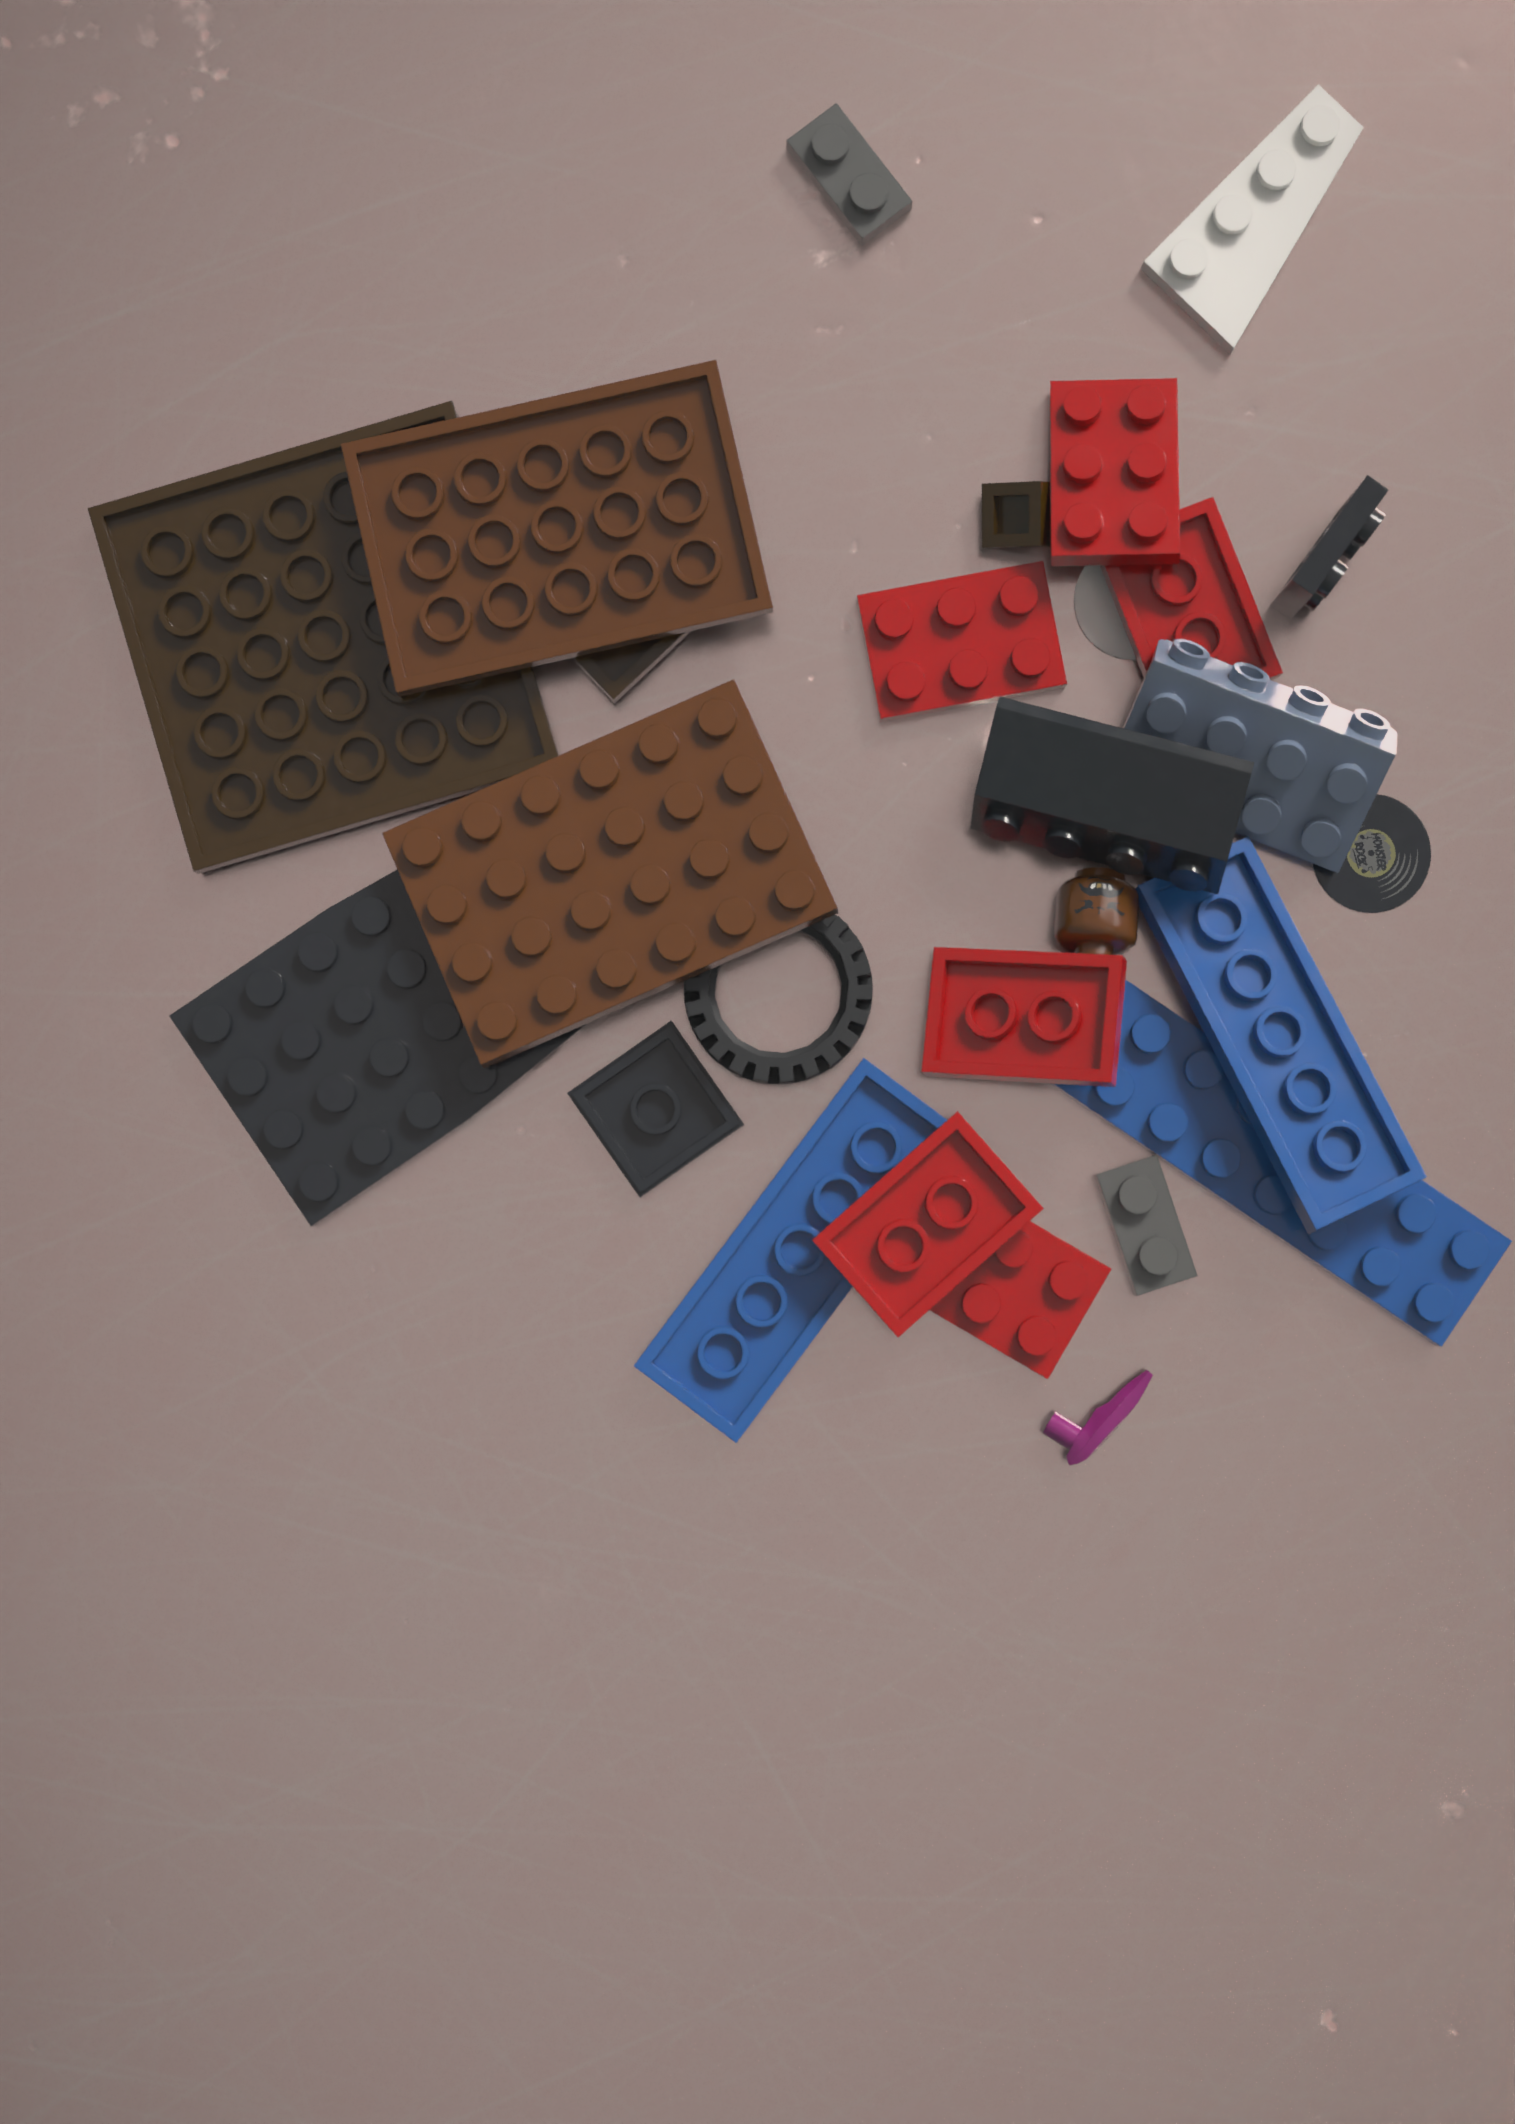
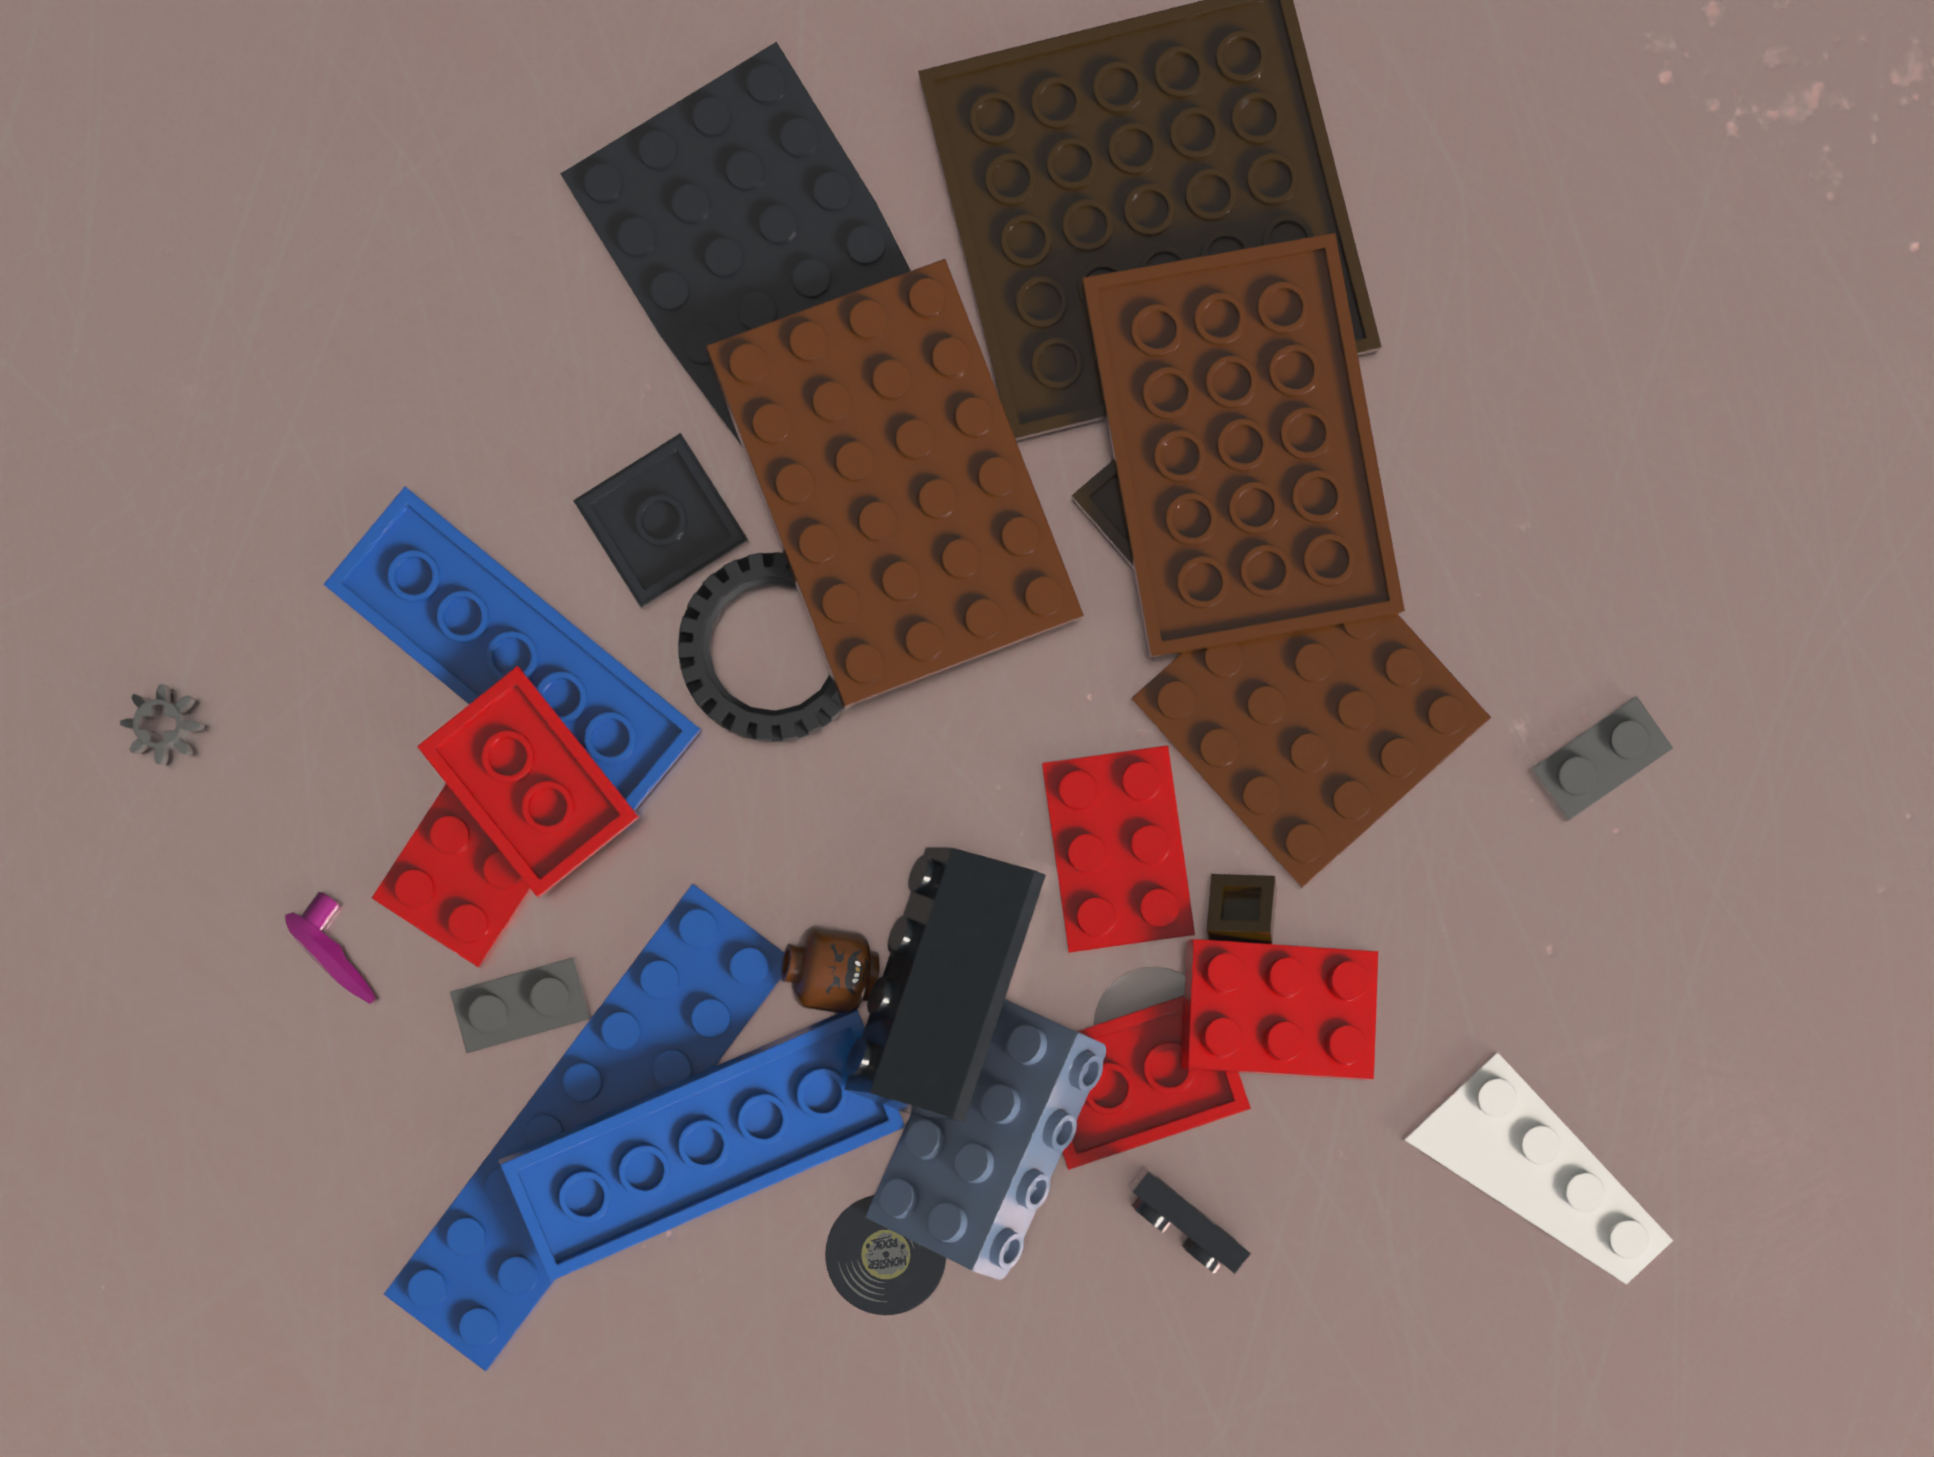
camera: 90 degrees right, 0 degrees up
red plate [921,947,1127,1087] -> none
none -> dark grey gear [120,684,204,765]
none -> reddish brown plate [1130,614,1491,888]

